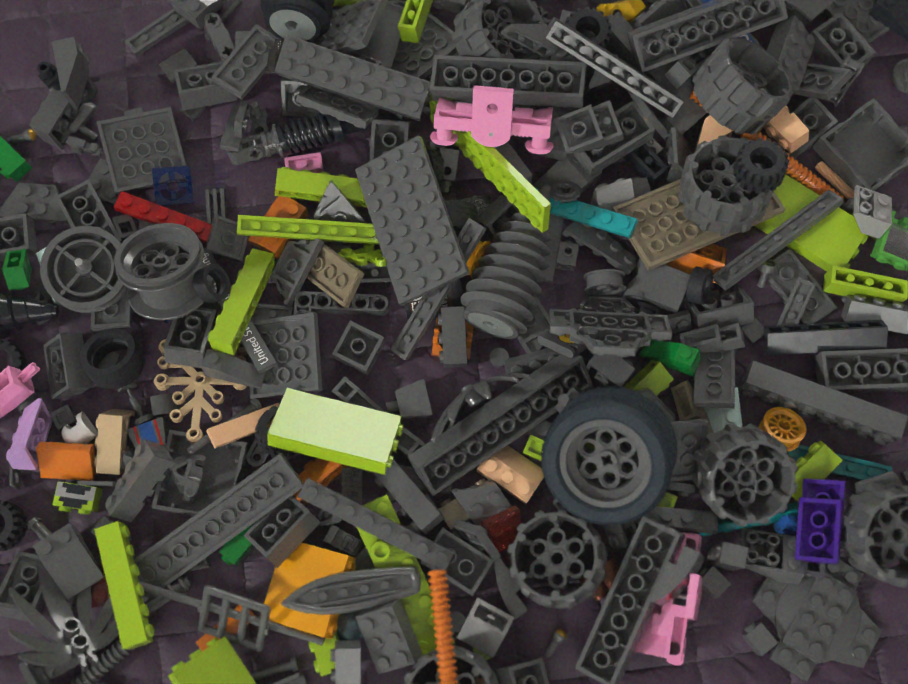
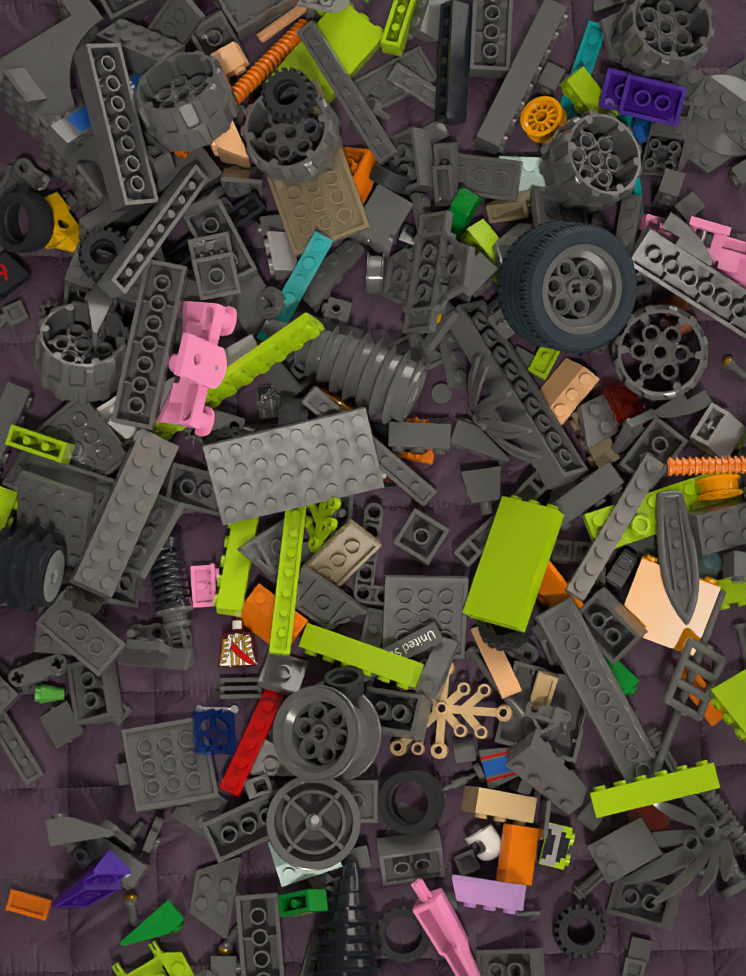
camera: 90 degrees left, 5 degrees up
none -> orange tile [5,889,52,921]
none -> bright green cone [35,683,64,704]
none -> dark purple slope [52,849,131,907]
none -> light grey hinge [195,705,239,714]
none -> torso [218,620,259,668]
none -> dark grey brick [344,845,371,869]
none -> dark grey slope [450,419,509,466]
none -> tan tile [529,669,559,711]
none -> dark grey brick [536,62,566,97]
none -> light orange wheel [695,474,743,501]

